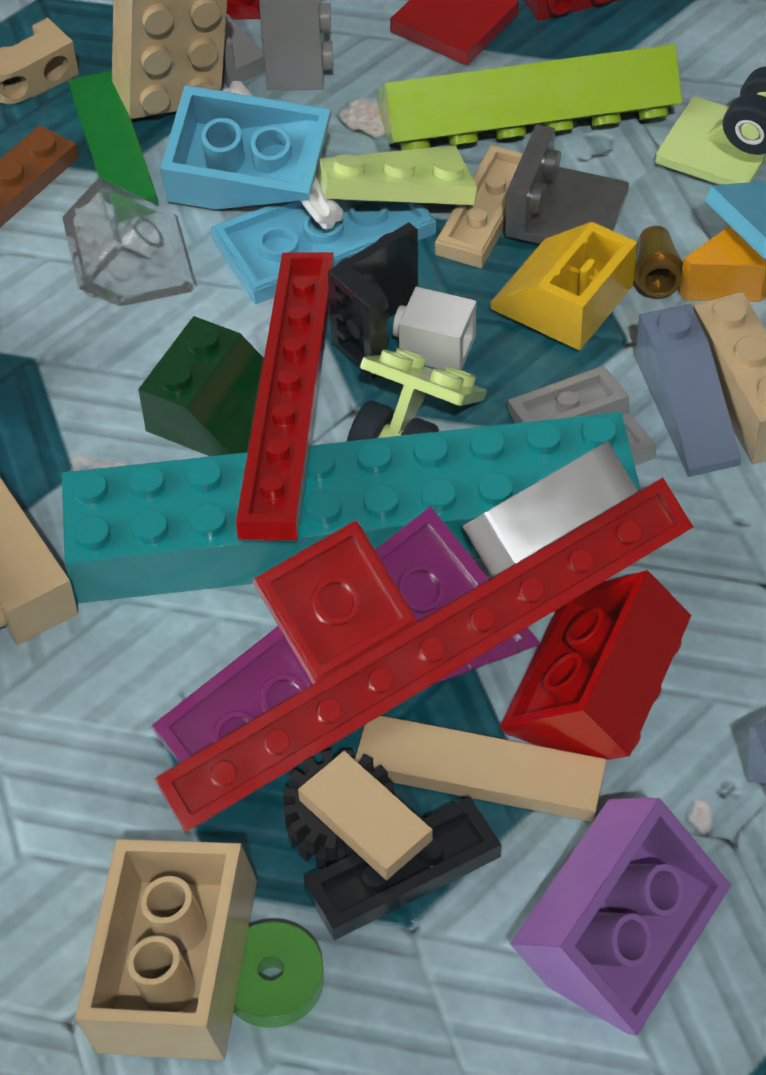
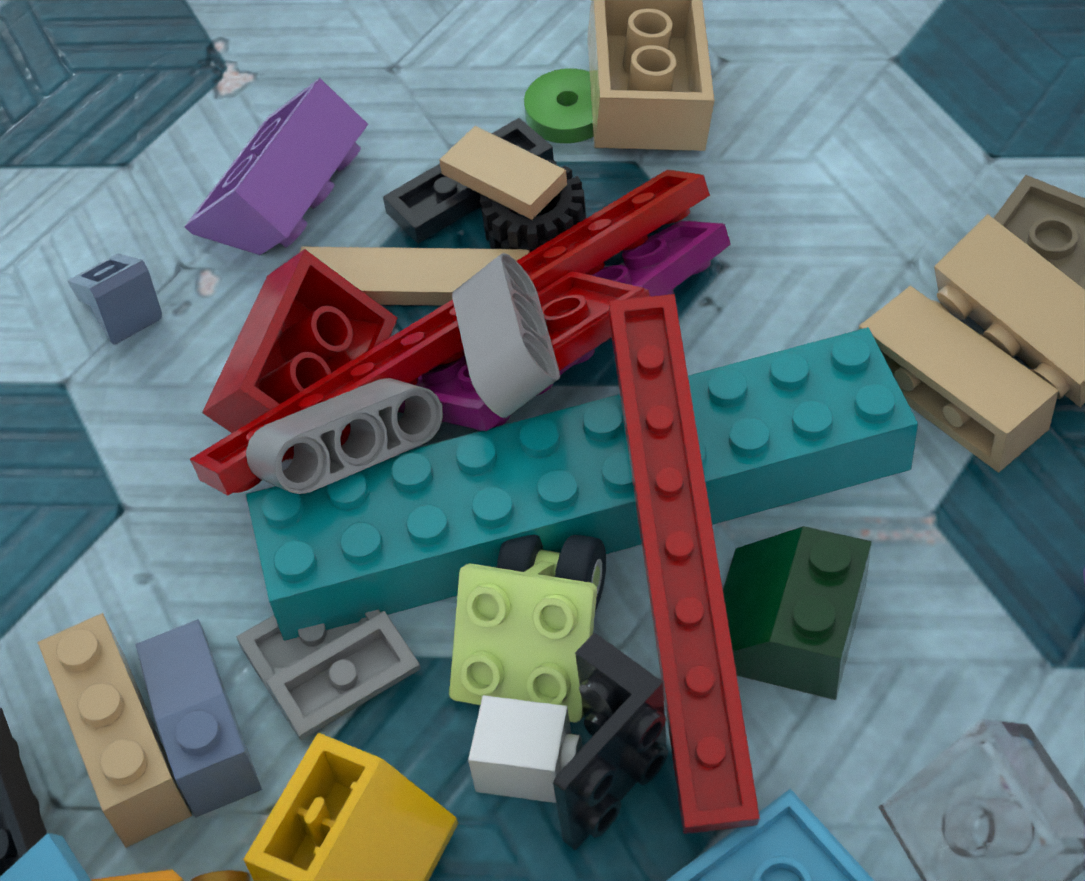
camera: 175 degrees right, 0 degrees up
none -> light grey beam [452,253,560,418]

